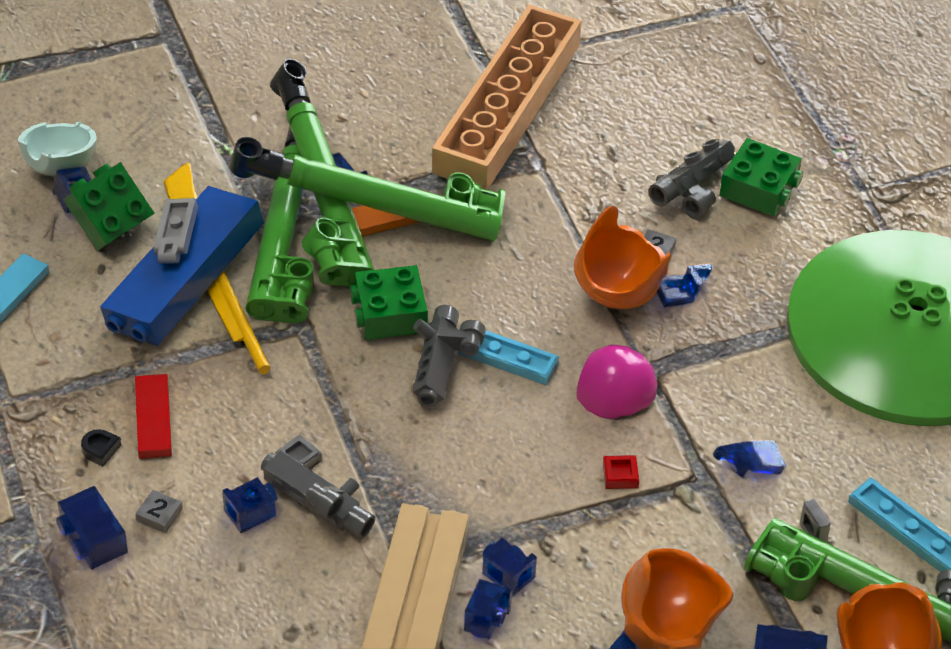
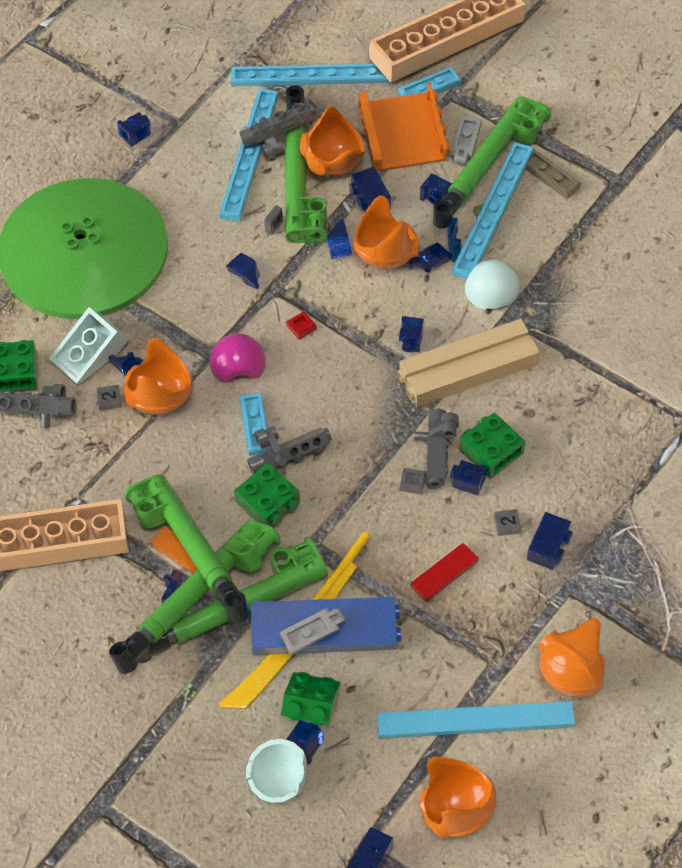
camera: 120 degrees left, 10 degrees up
black tile [81,429,122,467] -> none
clear blue brick [464,579,512,639] -> none
none -> light aqua slope [49,307,129,385]
none -> clear blue slope [326,219,352,259]
none -> green brick [460,412,525,478]

